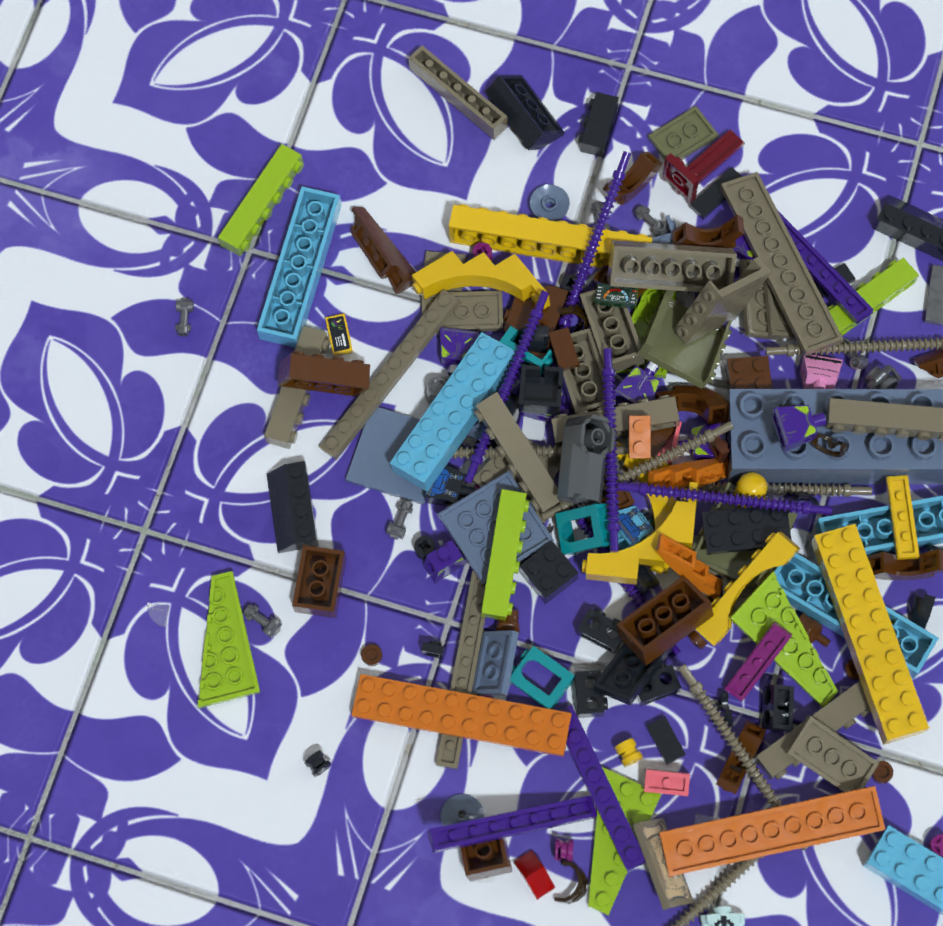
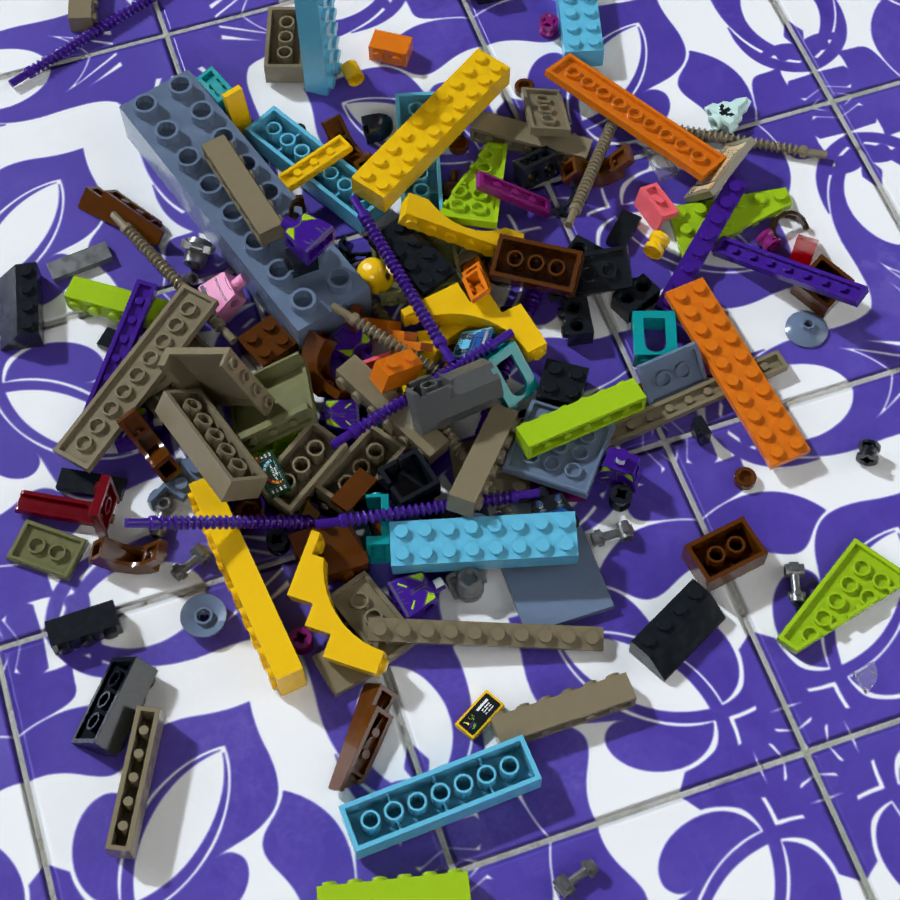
camera: 130 degrees left, 10 degrees down
reddish brown brick [278,351,370,397] -> none

